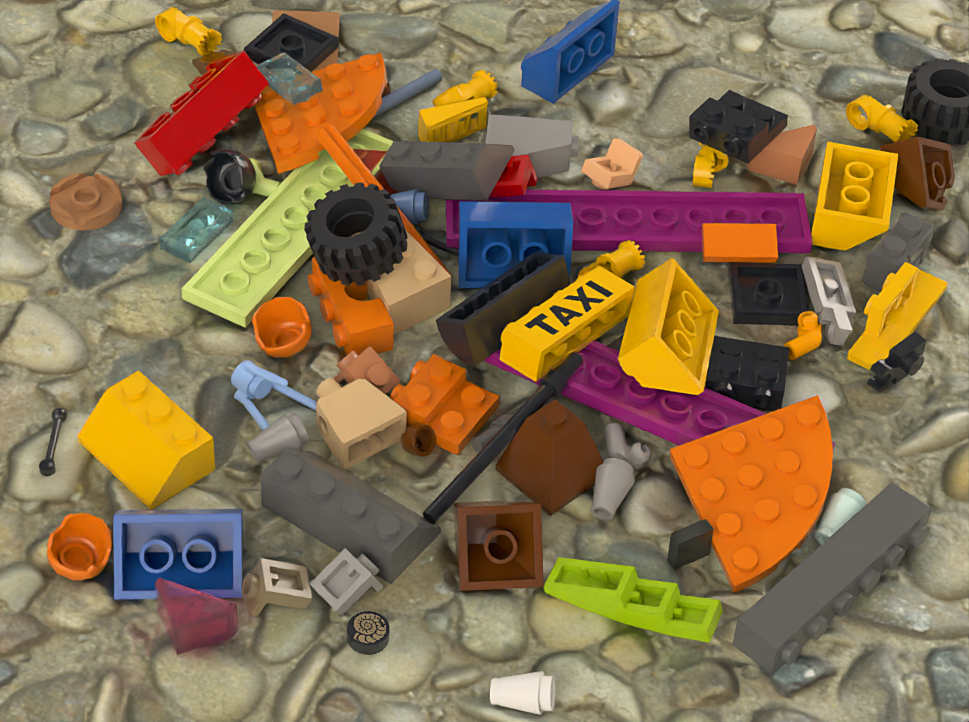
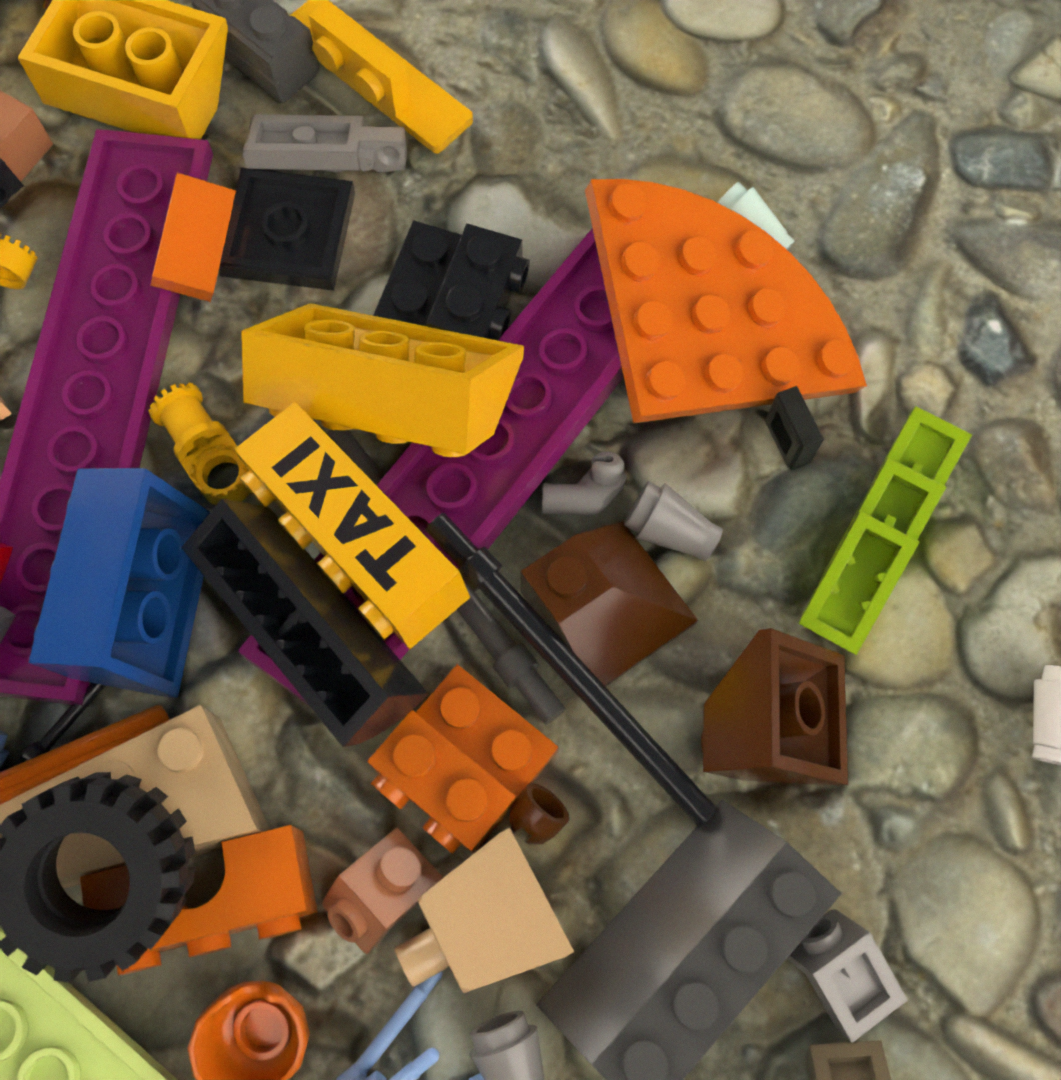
camera: 80 degrees left, 25 degrees up
black tile [347,611,390,655] -> none
dark grey brick [732,482,931,674] -> none
light orange arm [784,311,822,360] -> none
black plate [867,332,927,392] -> none

